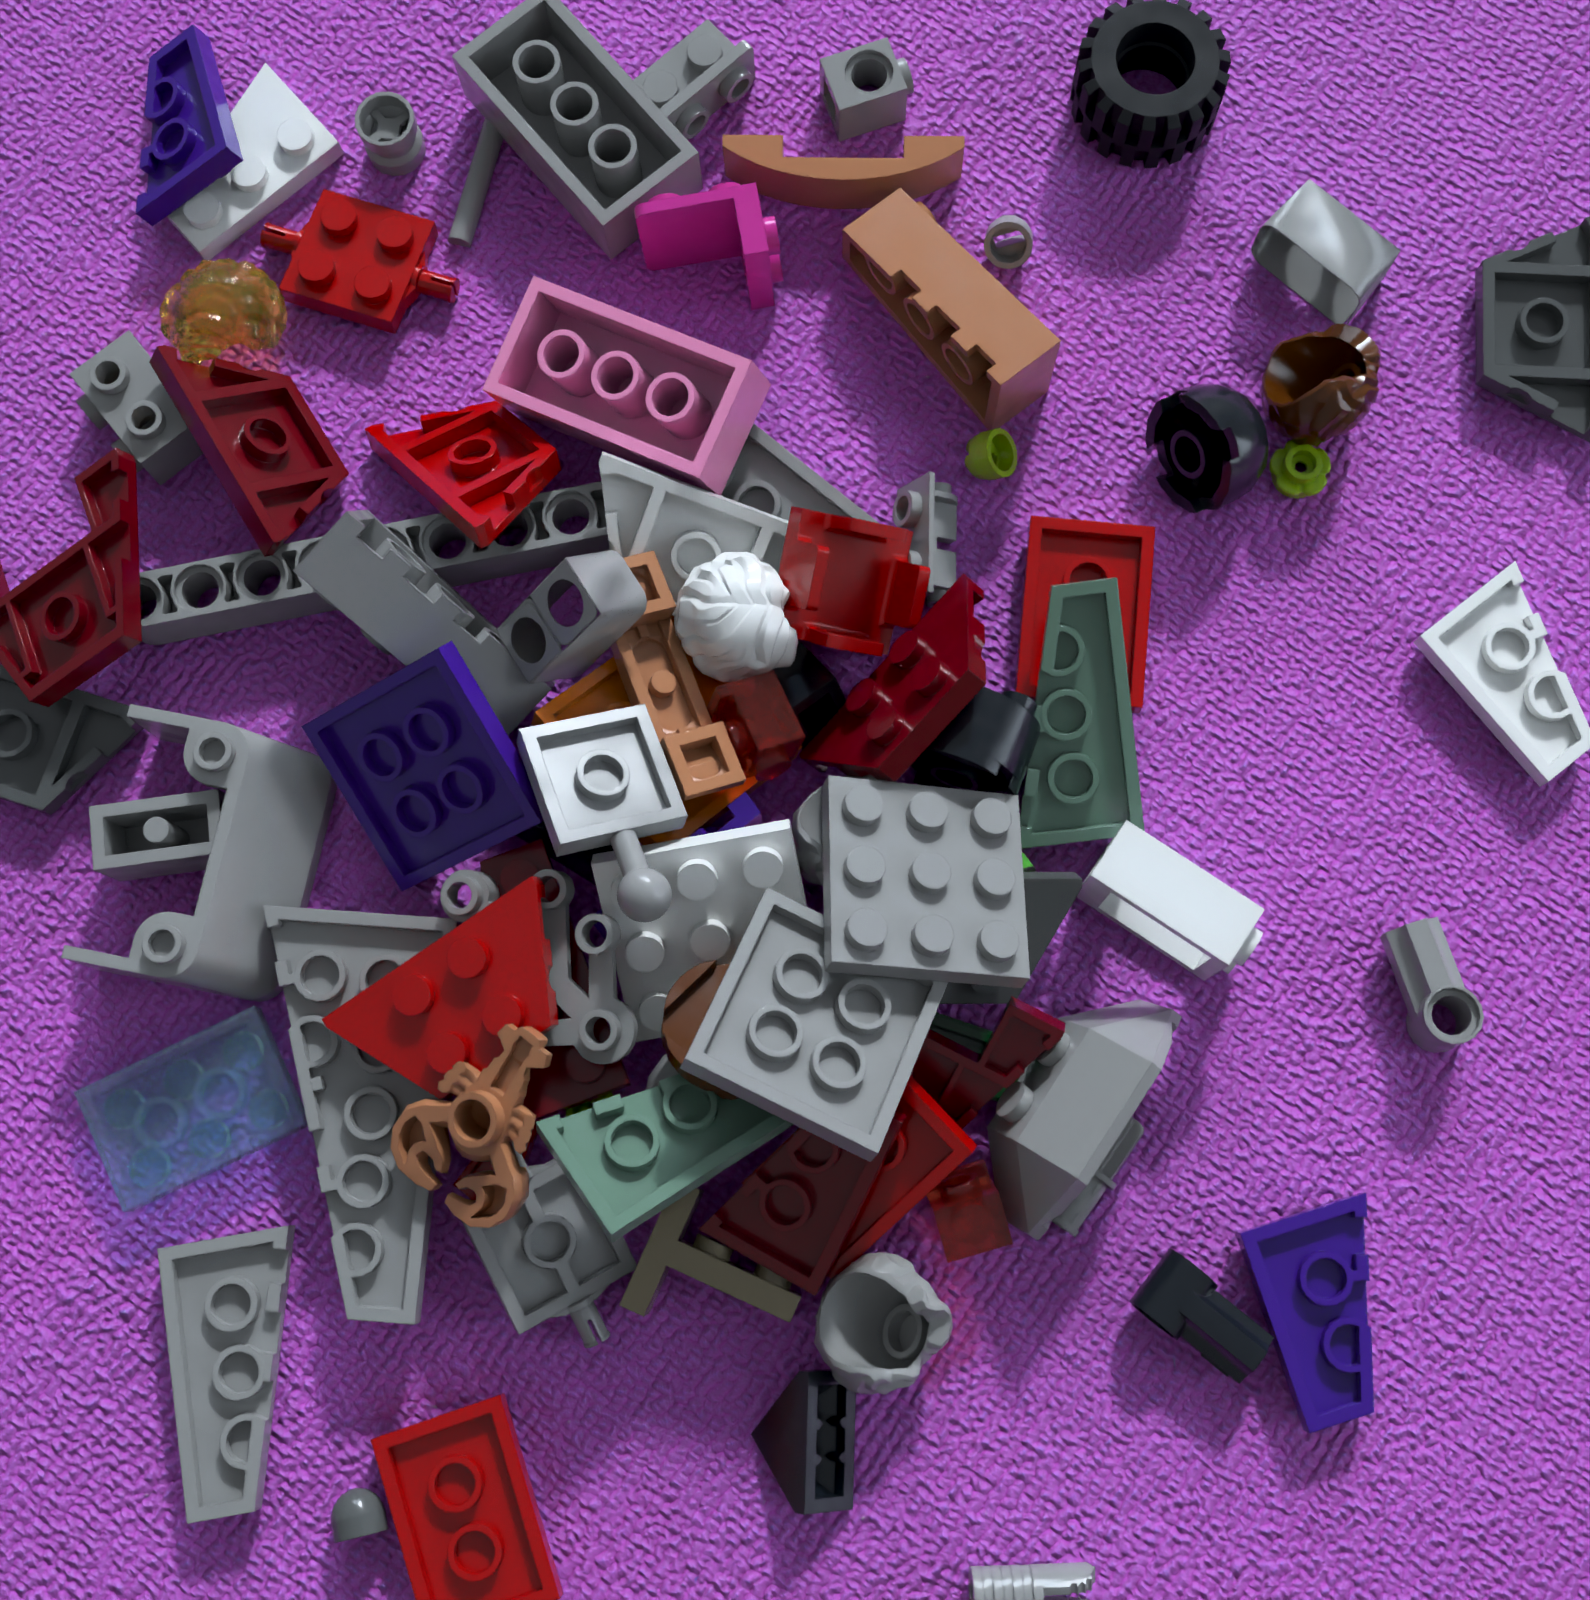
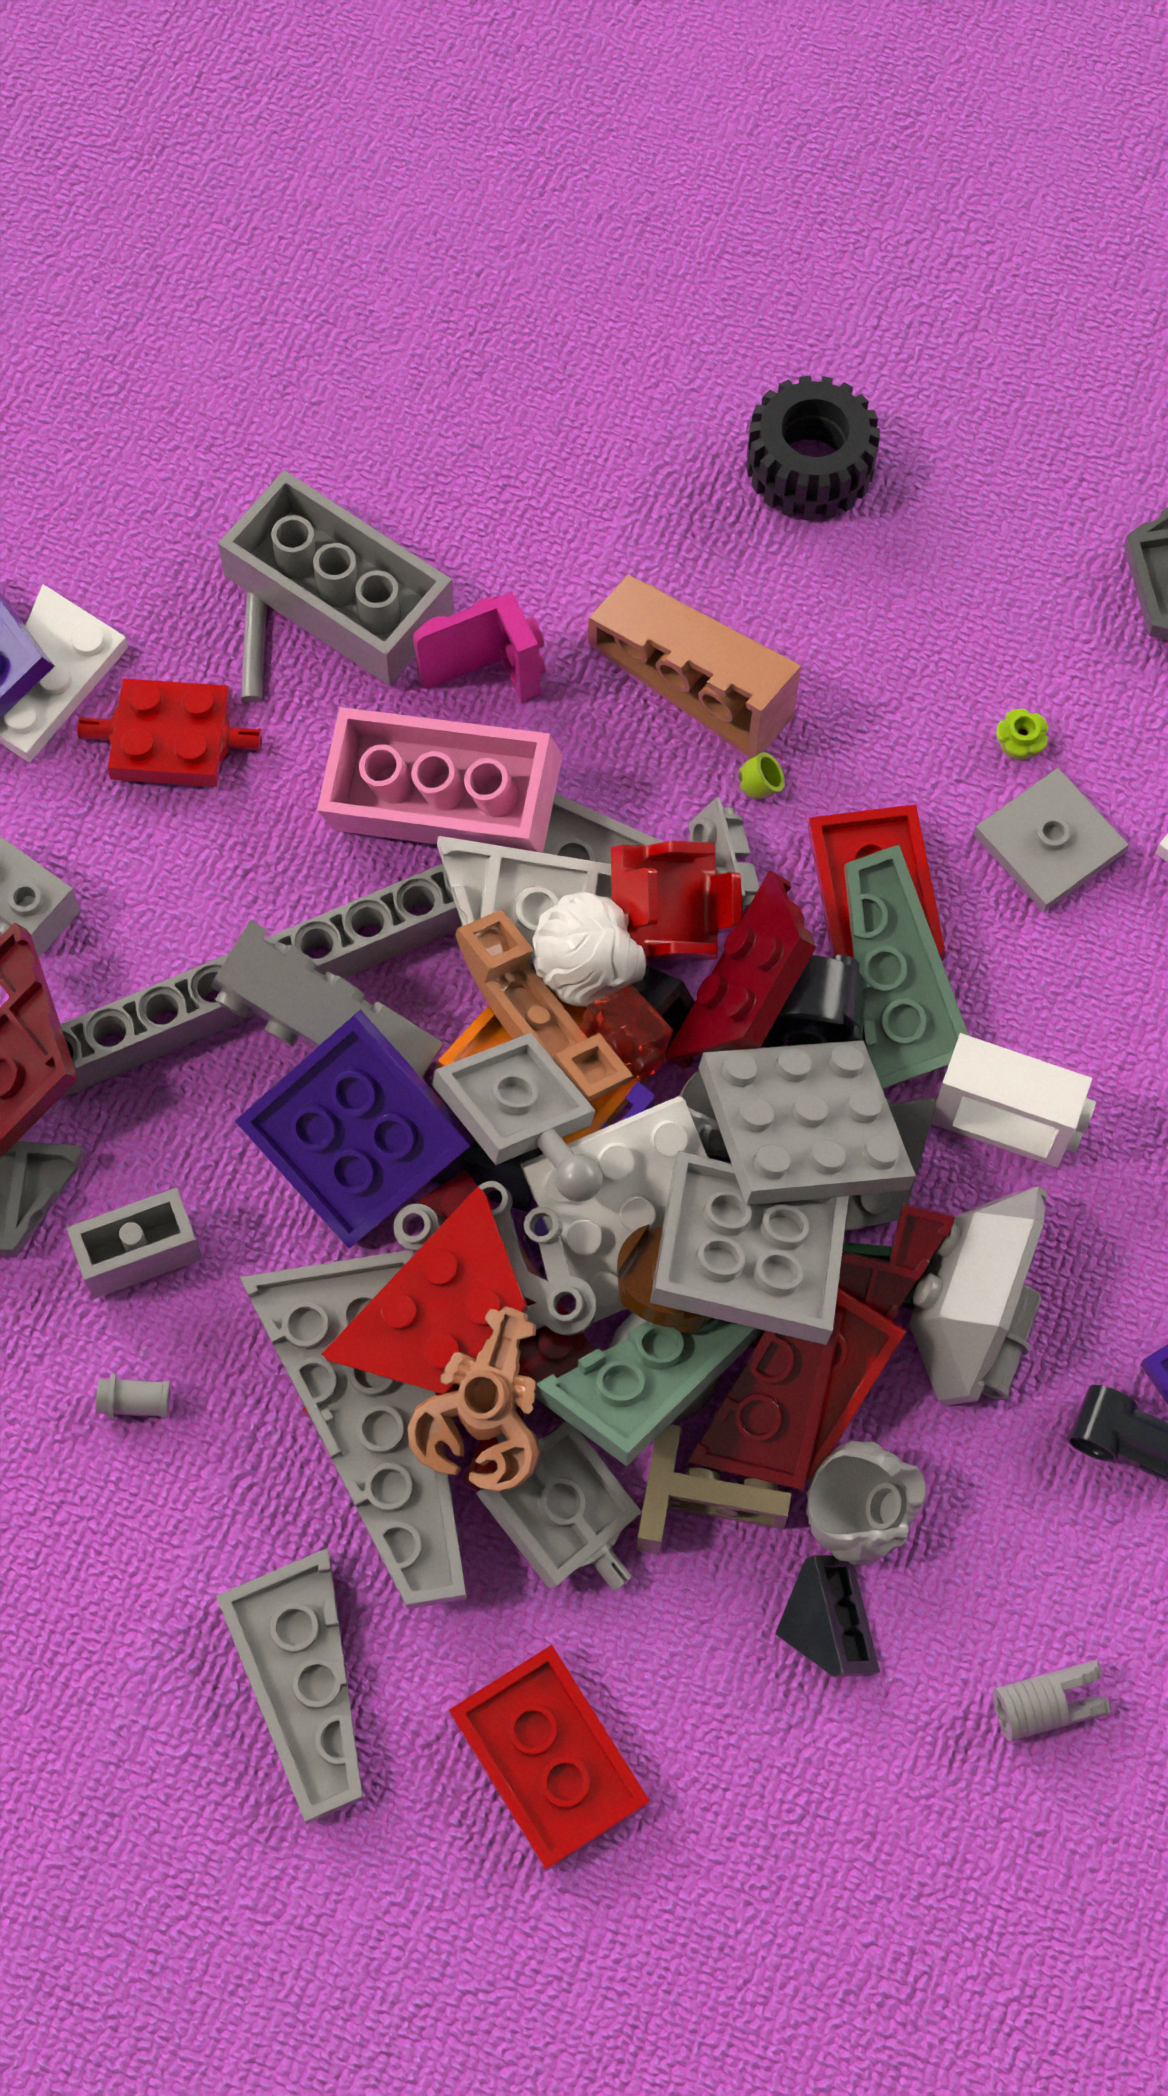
camera: 20 degrees left, 10 degrees down
light grey windscreen [61,704,337,1002] -> none
clear light blue plate [74,1006,308,1212] -> none
dark red wing [149,345,349,557] -> none
clear yellow hair [159,258,288,365] -> none
dark grey hinge [331,1488,389,1543] -> none
light grey wheel [355,91,426,176] -> none
red wing [365,401,562,549] -> none
light grey piece [496,550,647,684] -> none
light grey bracket [633,19,755,139] -> none
nougat slope [722,135,965,209] -> none
light grey brick [819,37,914,142] -> none
clear red brick [926,1159,1013,1263] -> none
light grey hinge [984,215,1033,269] -> none
black cylinder [1145,384,1269,513] -> none
light grey piece [1251,179,1400,325] -> none
reddish brown hair [1260,324,1381,447] -> none
none -> light grey pin [96,1373,170,1420]
none -> light grey plate [973,768,1129,913]

